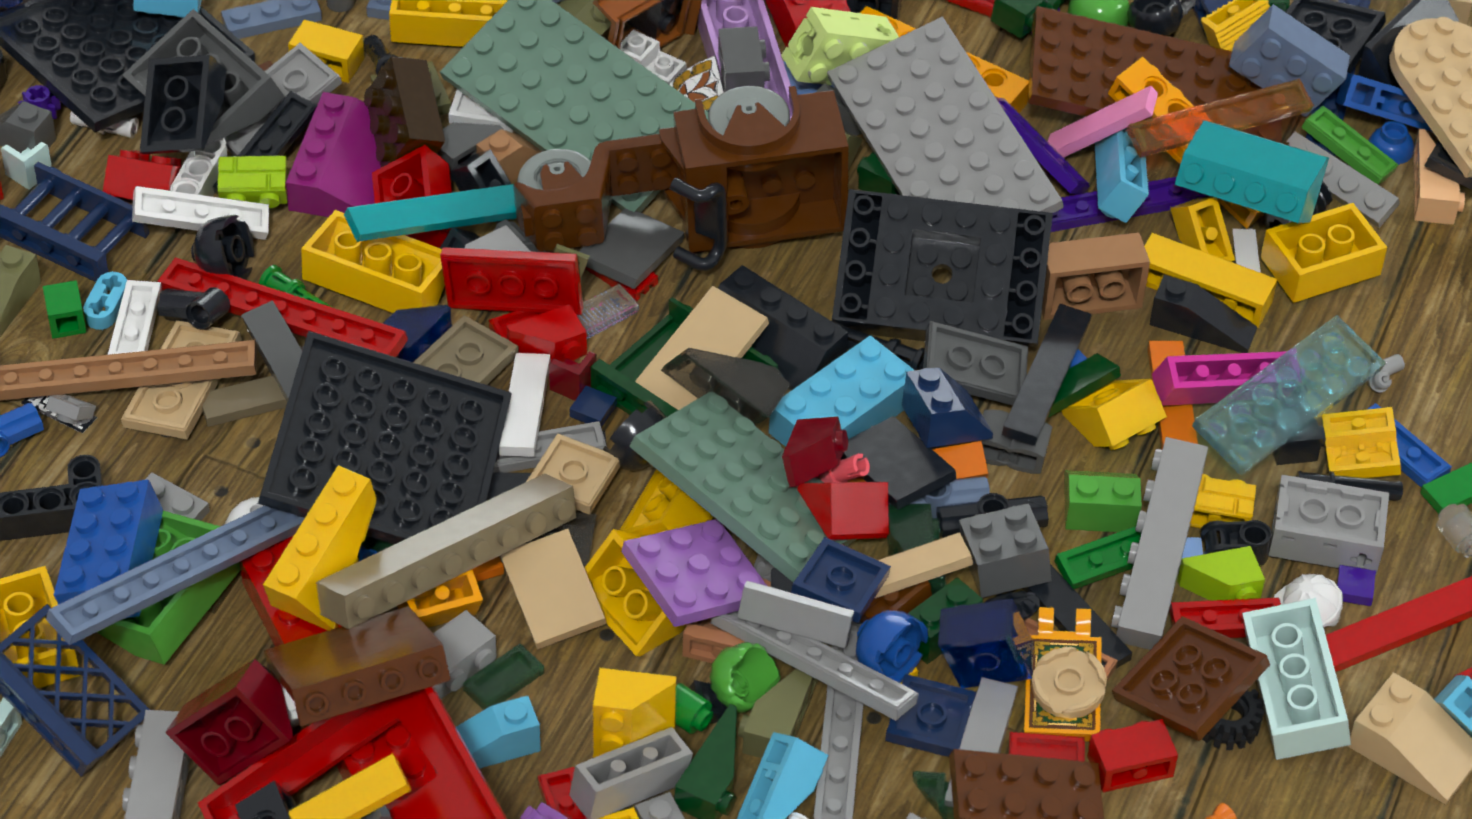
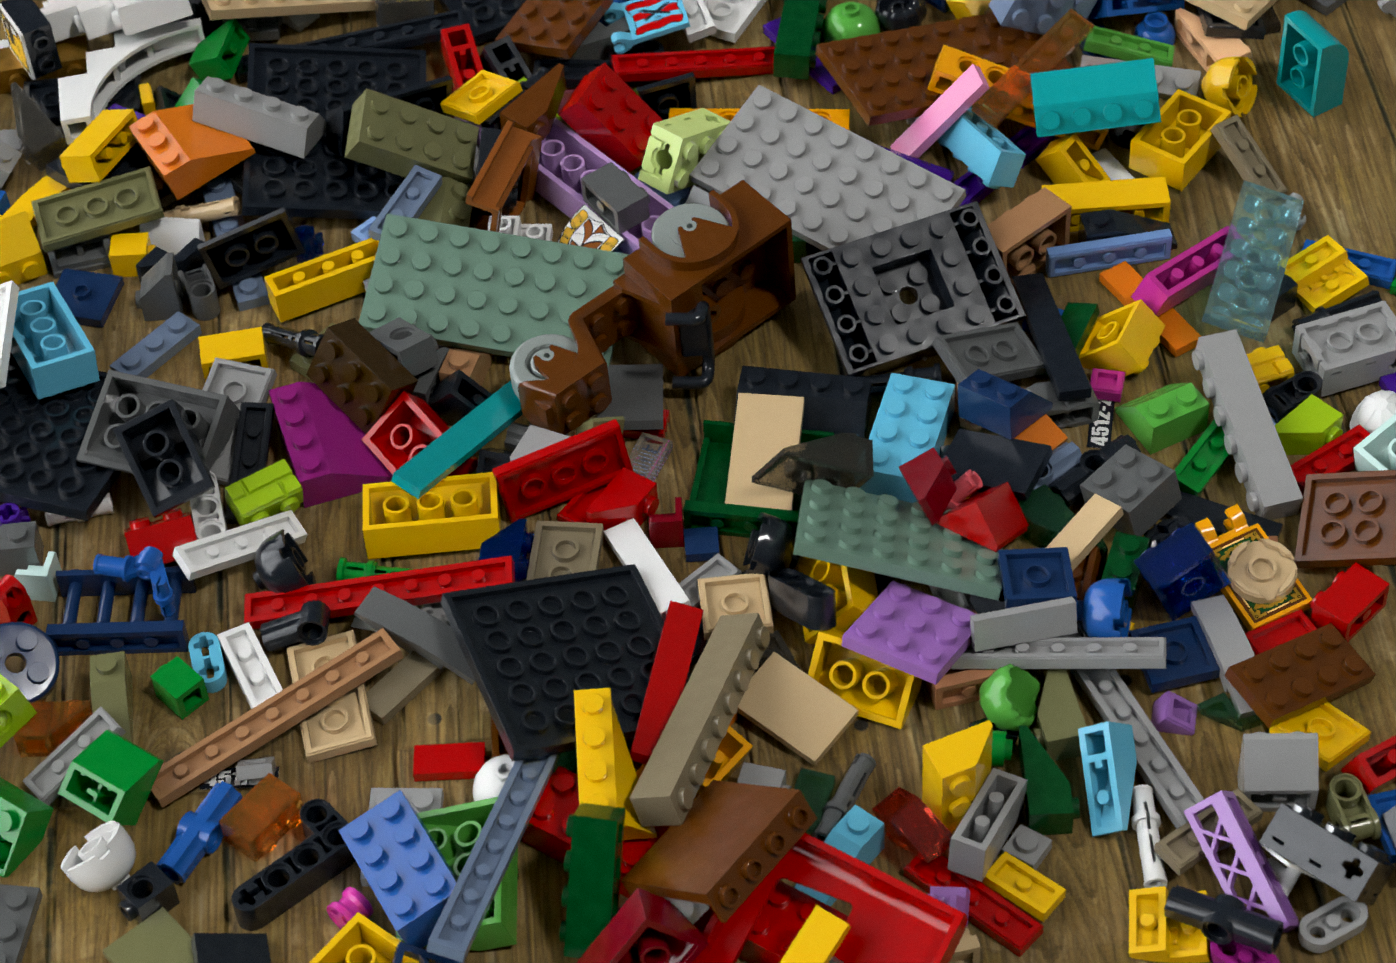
camera: 25 degrees left, 0 degrees up
none -> blue pin [93,546,176,617]
none -> clear orange brick [219,773,303,862]
none -> dark pink wheel [326,887,374,929]
none -> dark grey brick [369,317,439,376]
none -> red tile [413,742,486,782]
none -> dark green brick [559,802,626,959]
none -> red tile [630,600,704,764]
none -> black beam [768,568,837,630]
none -> dark grey pin [812,753,876,842]
none -> clear red slope [872,787,953,863]
none -> medium blue tile [1045,229,1172,278]
none -> sticker [1087,399,1115,448]
none -> dark pink tile [1090,368,1125,402]
none -> medium lavender slope [1151,690,1198,736]
none -> yellow cylinder [1201,56,1257,117]
none -> dark tan tile [1210,115,1288,206]

